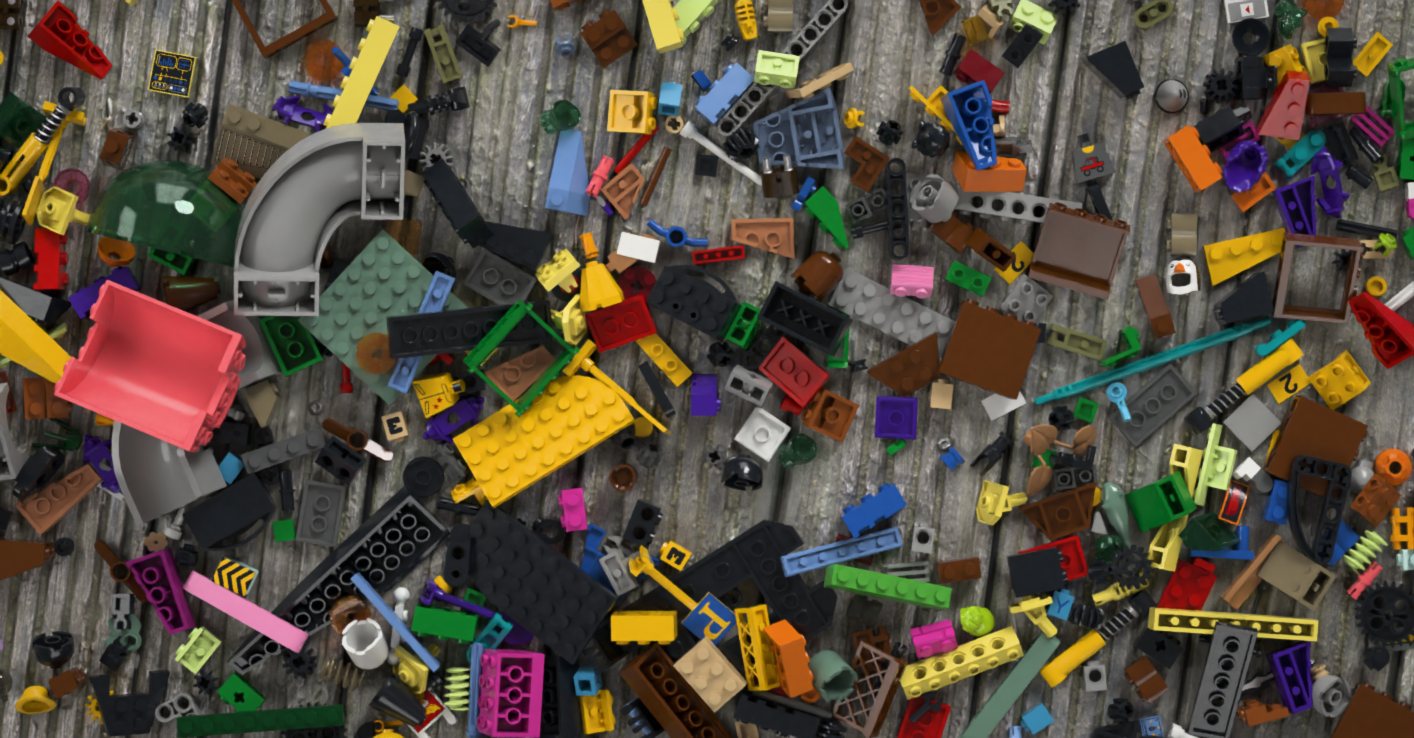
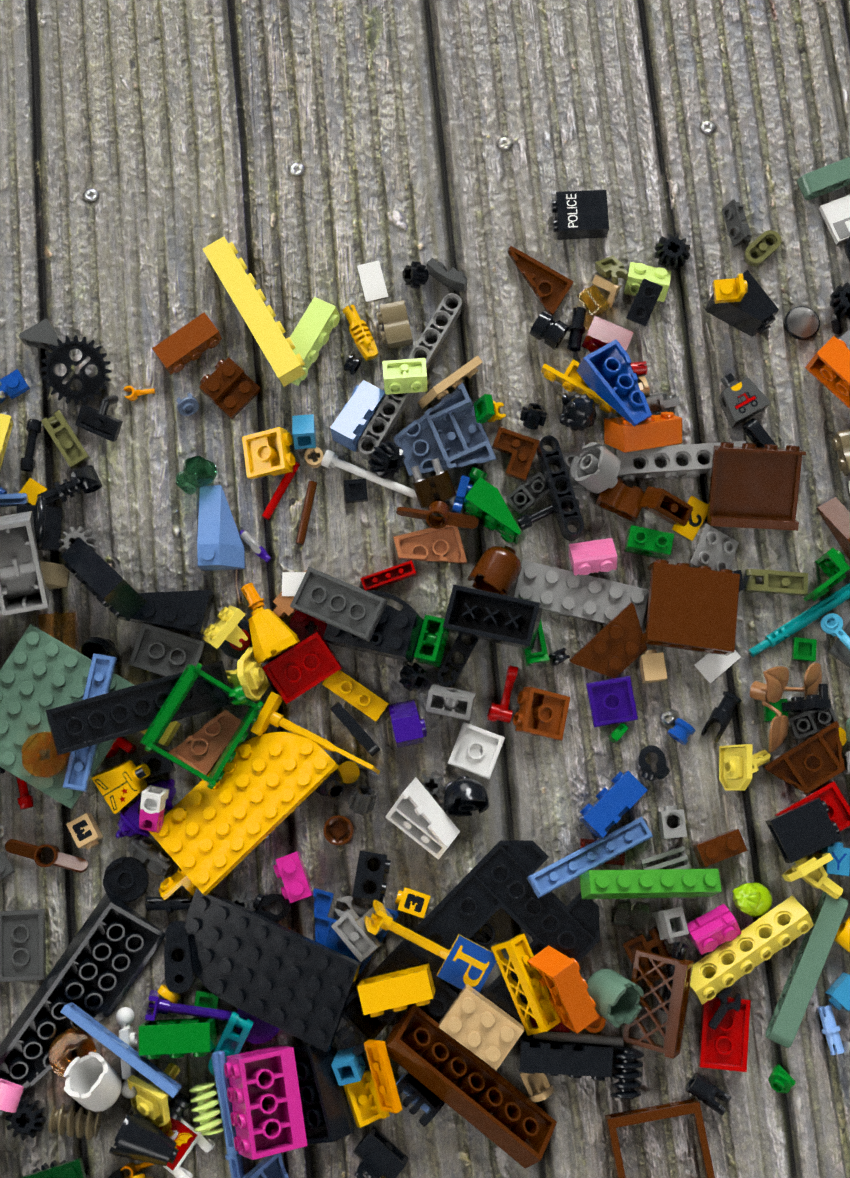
camera: 10 degrees left, 10 degrees down
black brick [315,436,367,486] -> none
coral pin [585,155,615,198] -> none
nougat wing [600,163,645,220] -> none
blue piece [647,219,708,248] -> none
blue piece [691,68,712,92] -> none
red plate [758,336,831,408] -> none
clear green hair [777,433,818,469] -> none
black gear [1048,405,1074,431] -> none
none -> leg [139,785,169,833]
none -> green hinge [229,685,247,705]
none -> dark grey tile [290,567,388,642]
none -> light orange tile [364,1039,402,1114]
none -> white wedge [385,777,460,860]
none -> reddish brown piece [396,501,479,529]
none -> green hinge [469,467,488,484]
none -> green tile [474,394,495,424]
none -> black wheel [529,311,569,350]
none -> black piece [639,745,670,781]
none -> light grey brick [652,906,689,943]
none -> yellow bracket [712,273,748,304]

